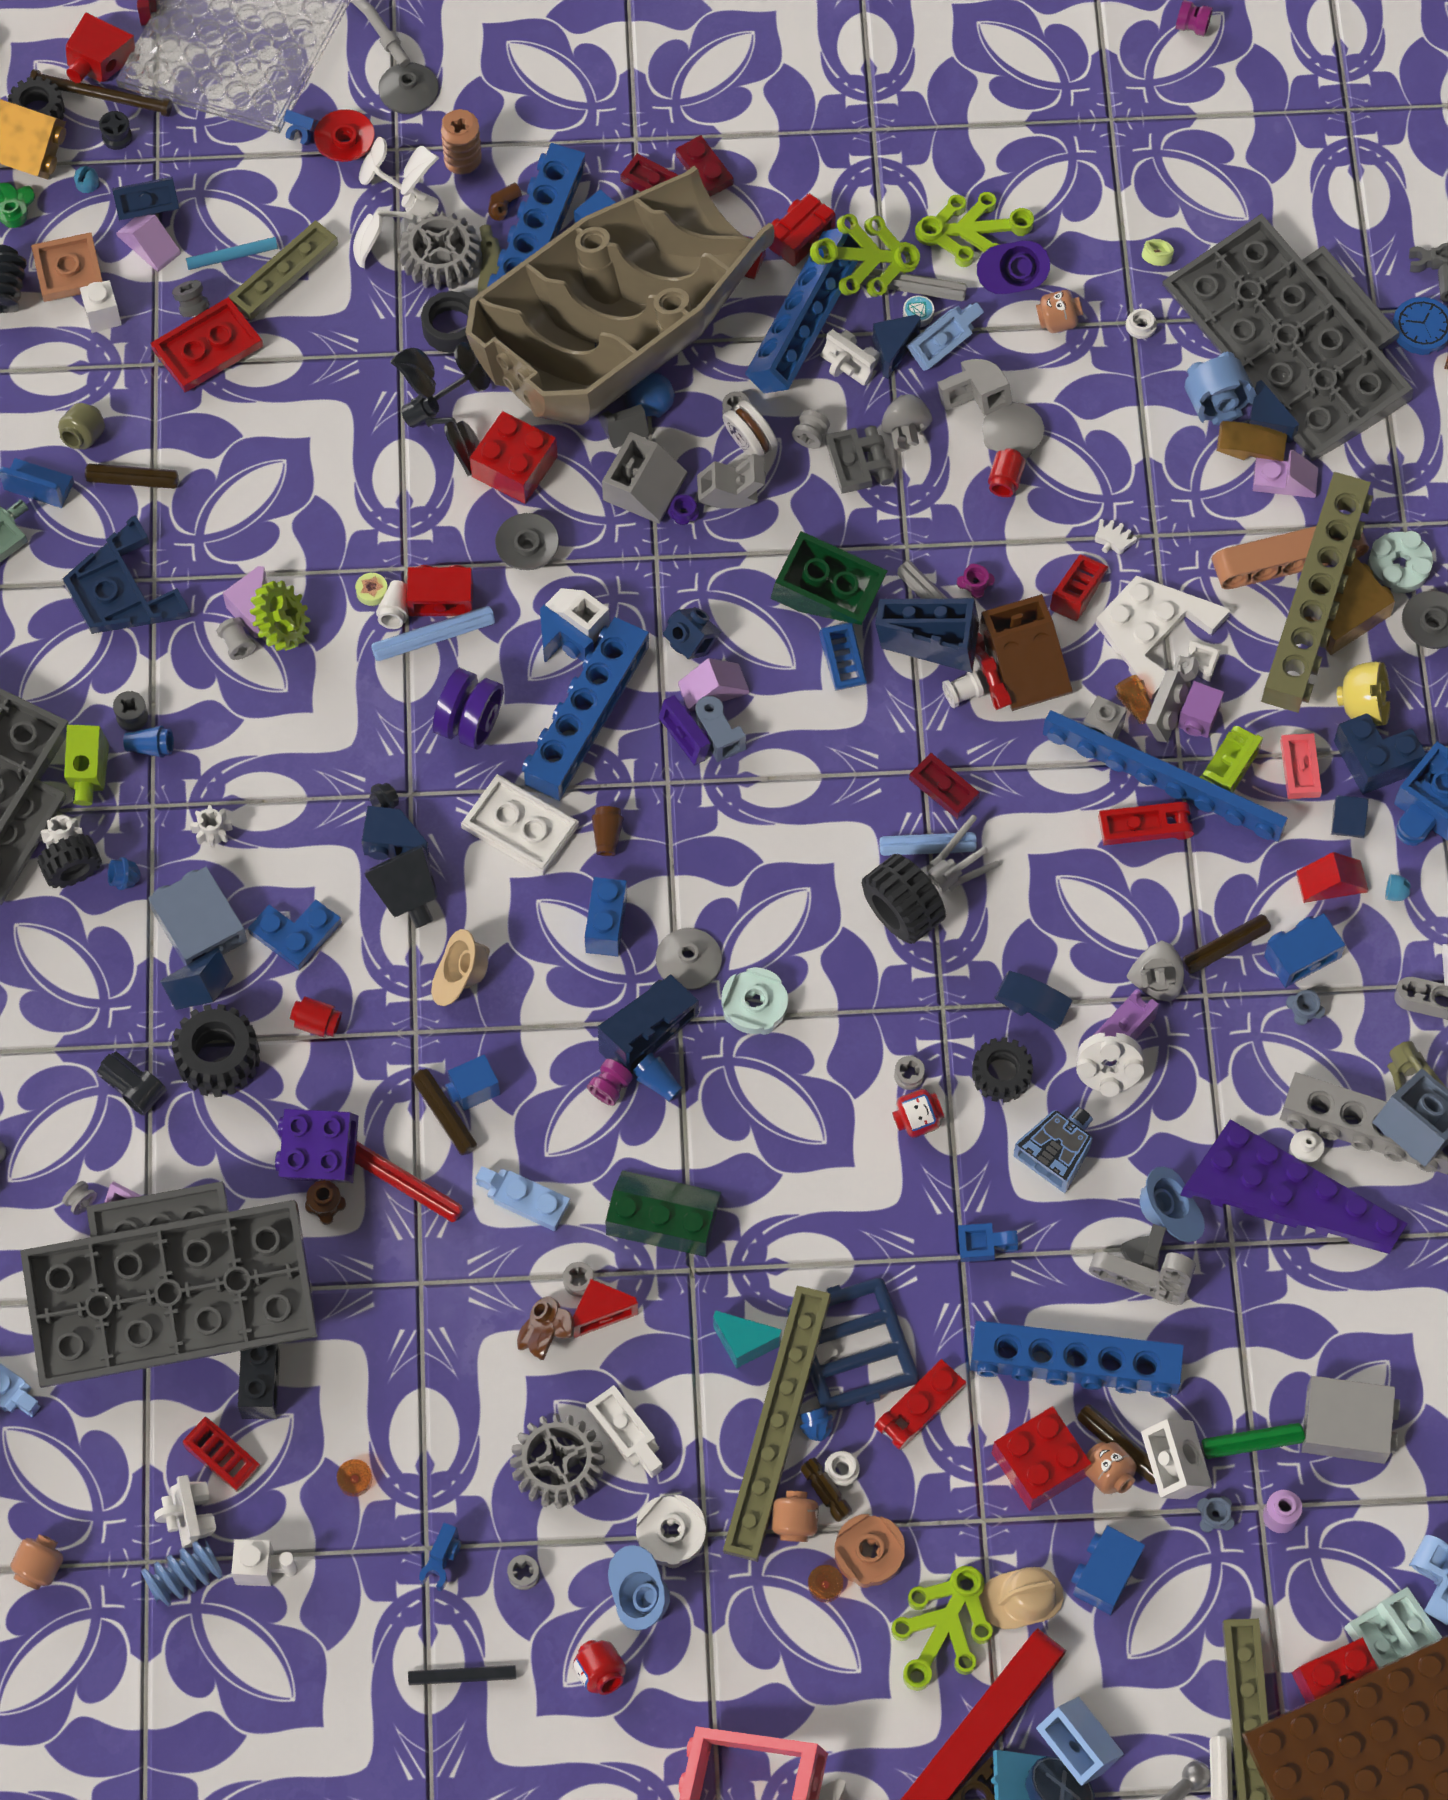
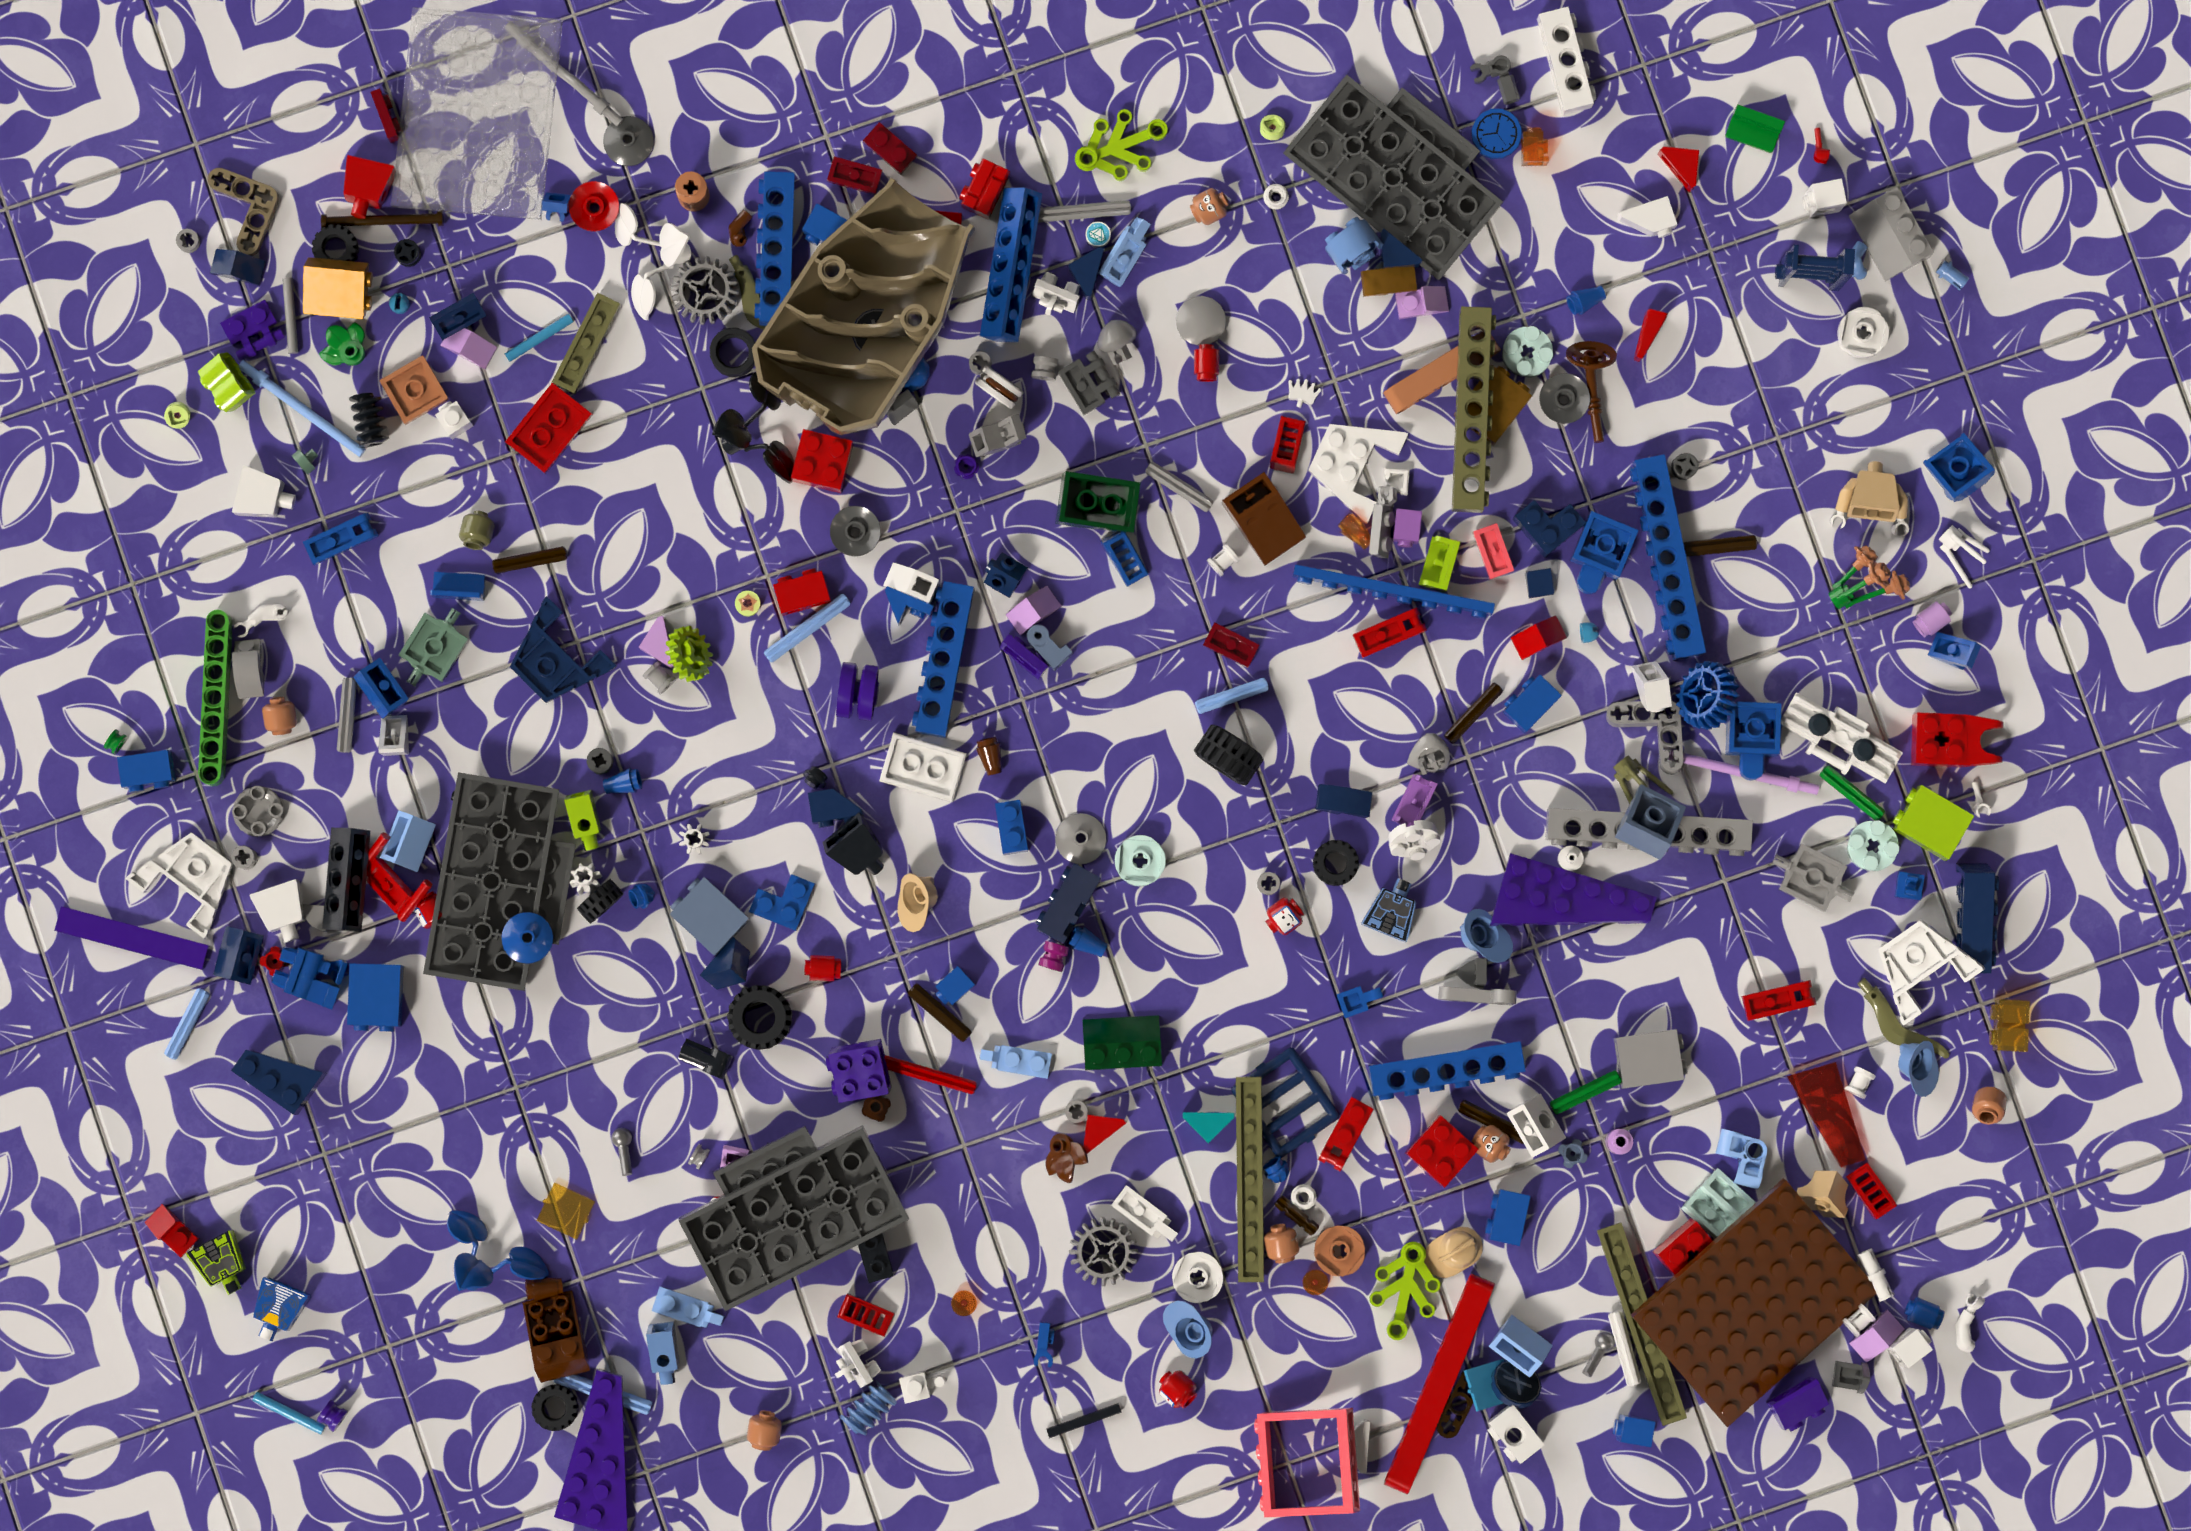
camera: 20 degrees left, 20 degrees up
dark grey wheel [172,280,210,317] -> none
white cone [376,580,408,629] -> none
light grey bush [507,1555,540,1590] -> none
light grey slope [602,432,687,524] -> none
lime plant [810,214,920,297] -> none
dark blue wedge [875,598,979,673] -> none
light grey plant [928,815,1000,892] -> none
light grey brick [937,359,1013,416] -> none
magenta plate [957,564,995,599] -> none
red piece [975,633,1012,710] -> none
dark purple piece [977,241,1050,294] -> none
light grey brick [1083,696,1127,739] -> none
sand blue plate [1286,989,1325,1025] -> none
light yellow cylinder [1337,661,1390,726] -> none

